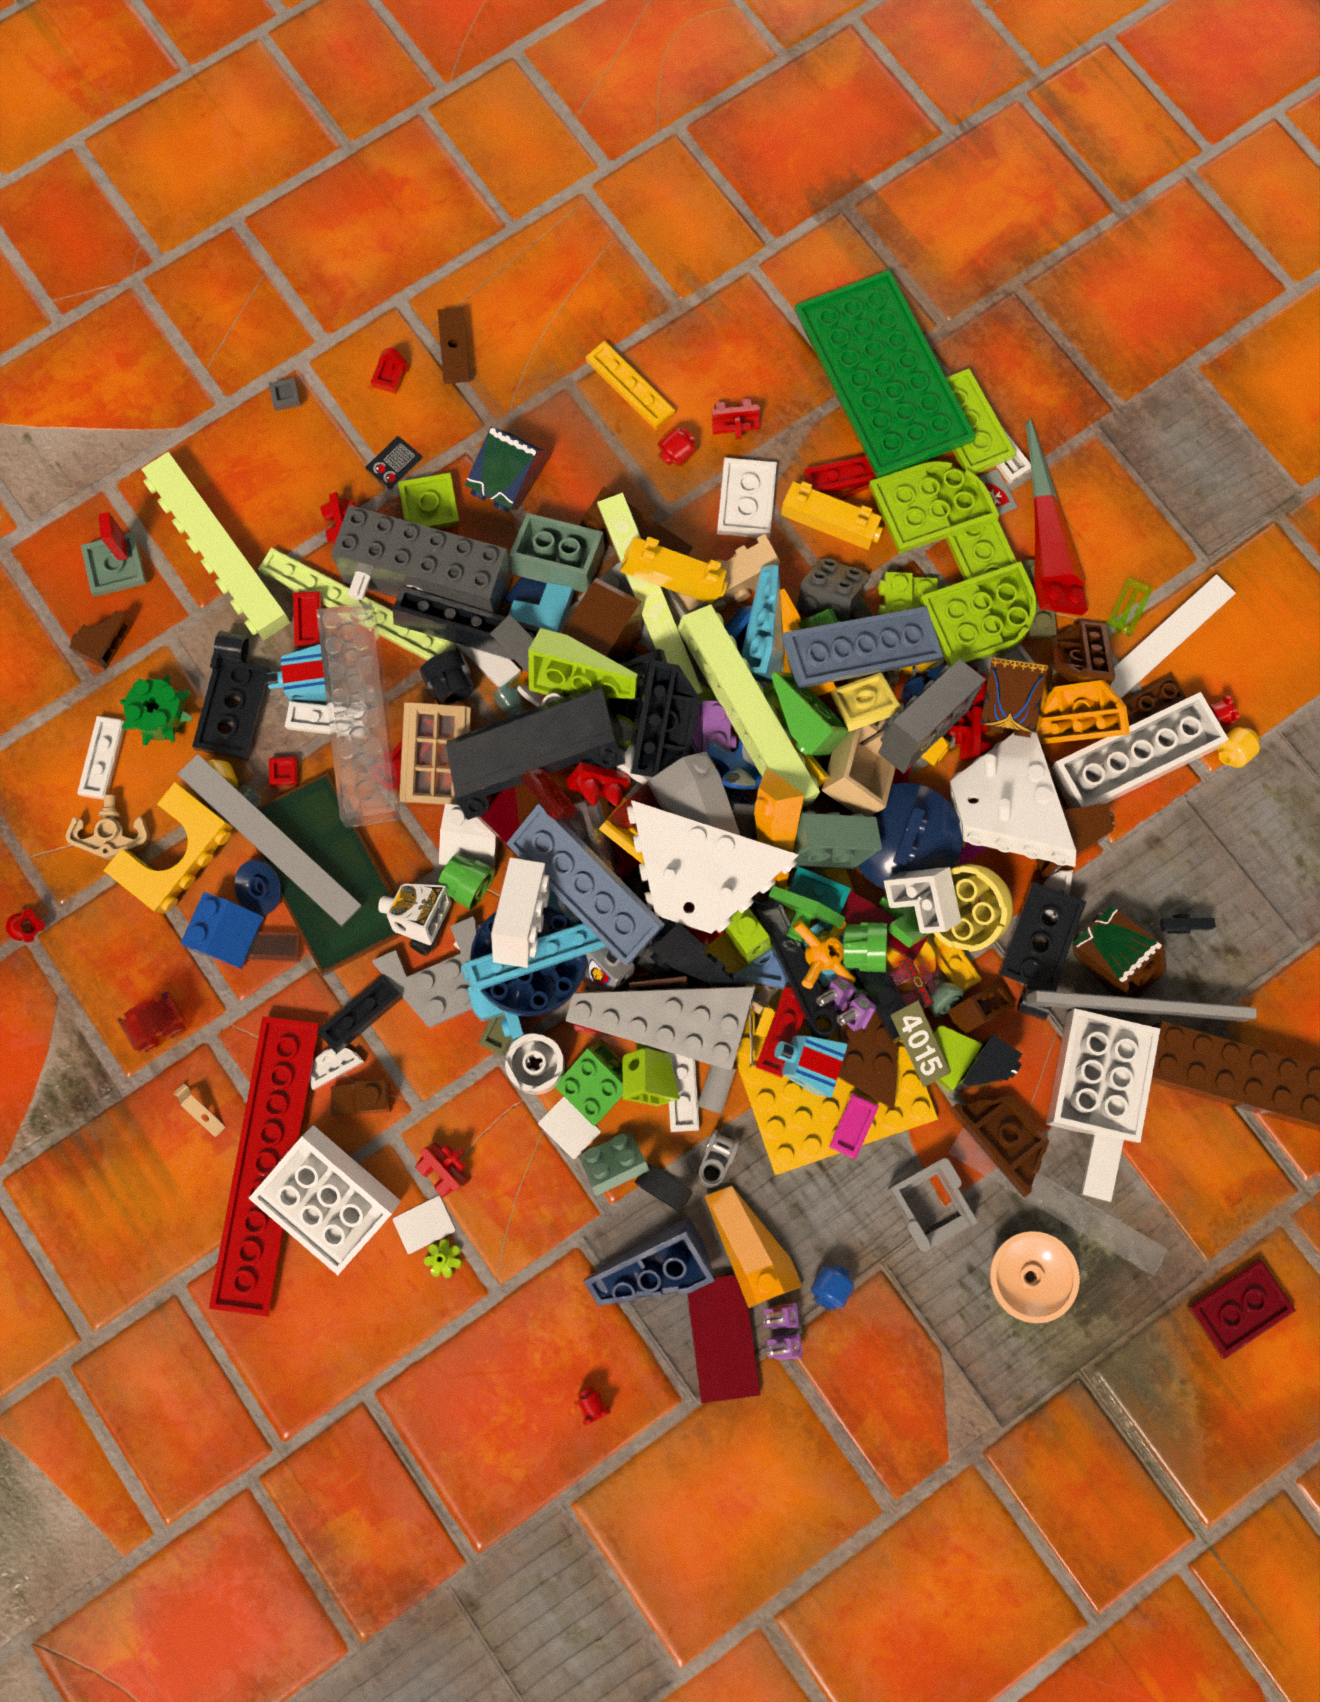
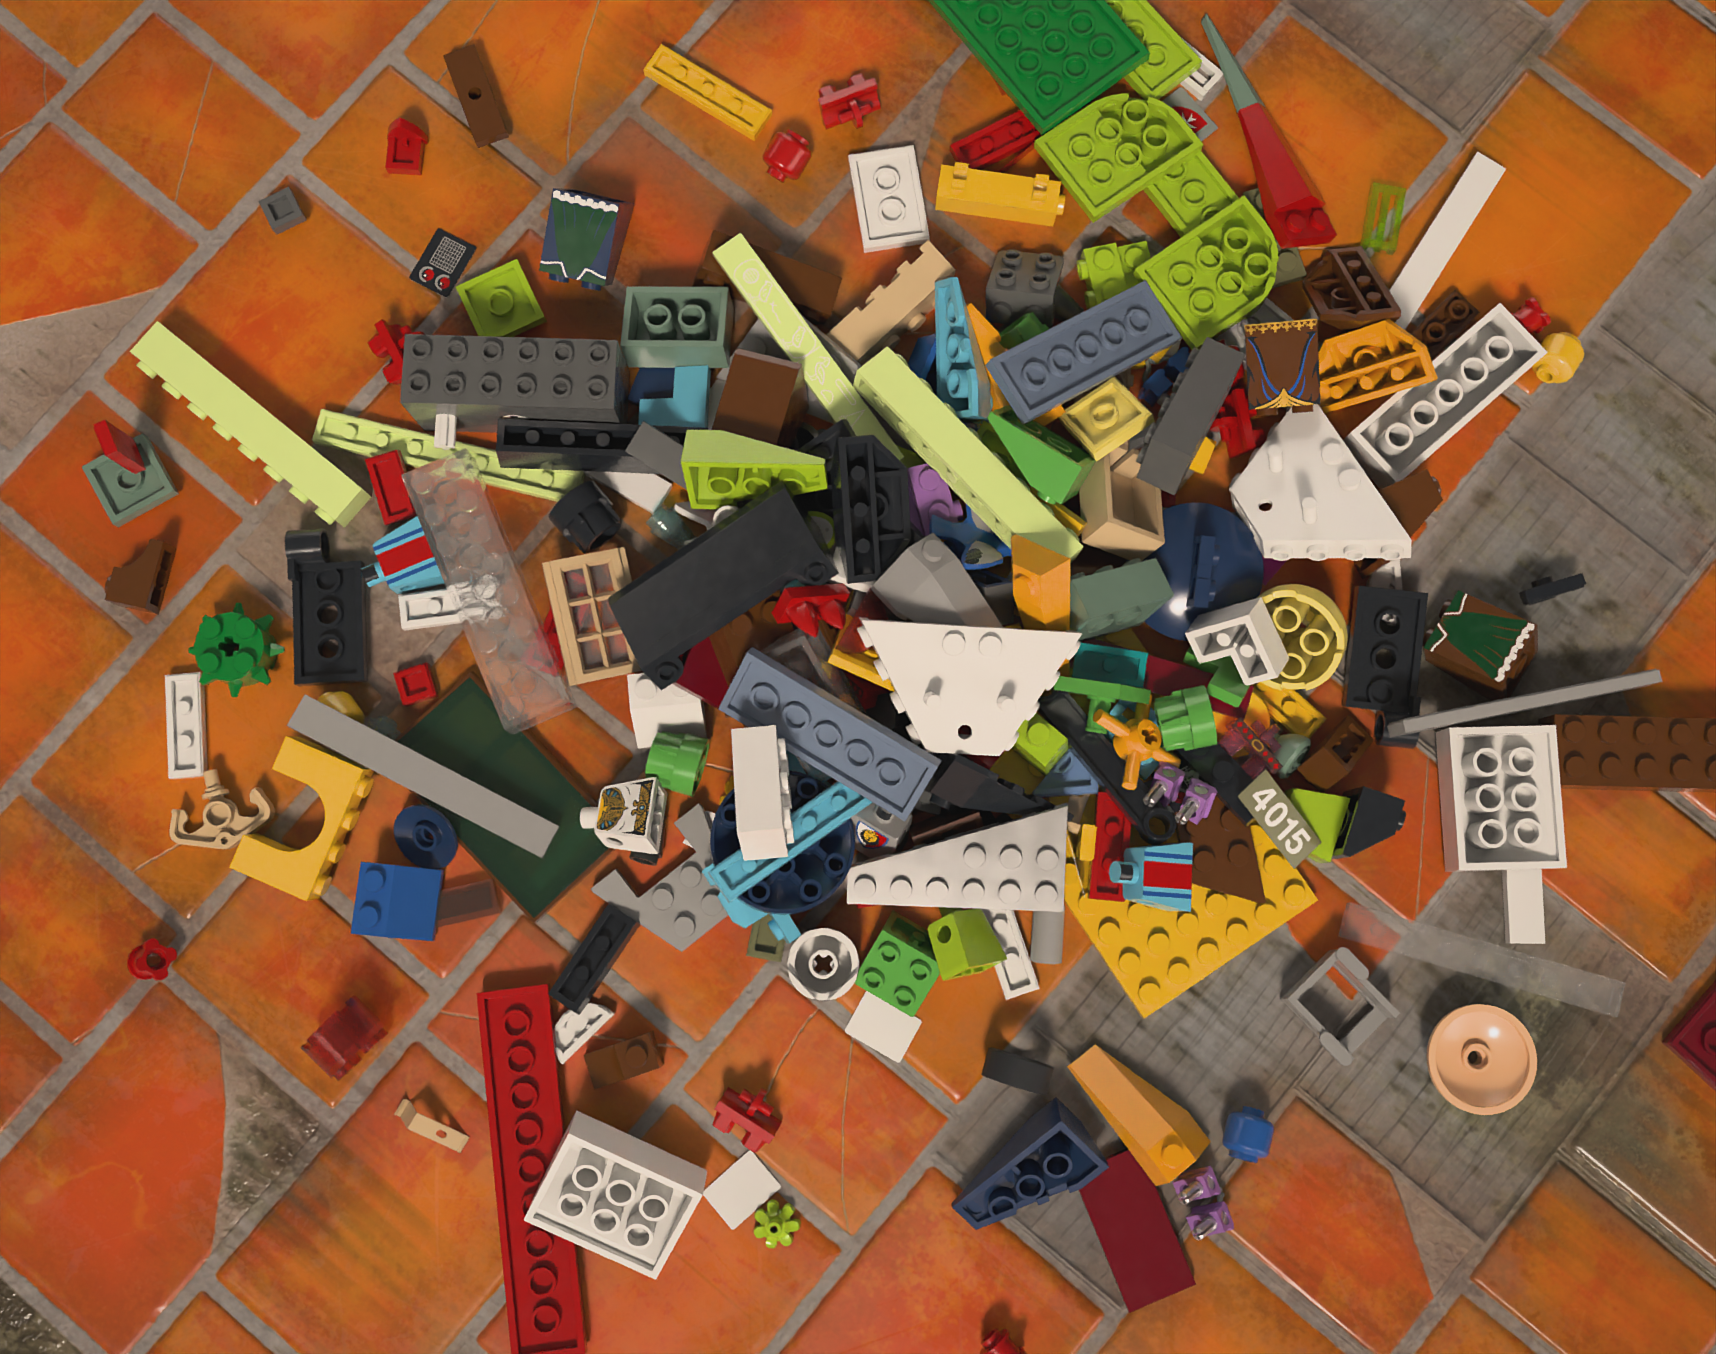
camera: 15 degrees left, 5 degrees up
clear red plate [520,769,579,821] -> none
sand green plate [578,1131,649,1196] -> none
yellow brick [620,537,728,605] -> none
light grey piece [698,1129,741,1188] -> none
dark pink tile [829,1094,879,1160] -> none
reddish brown wing [949,1096,1050,1198] -> none

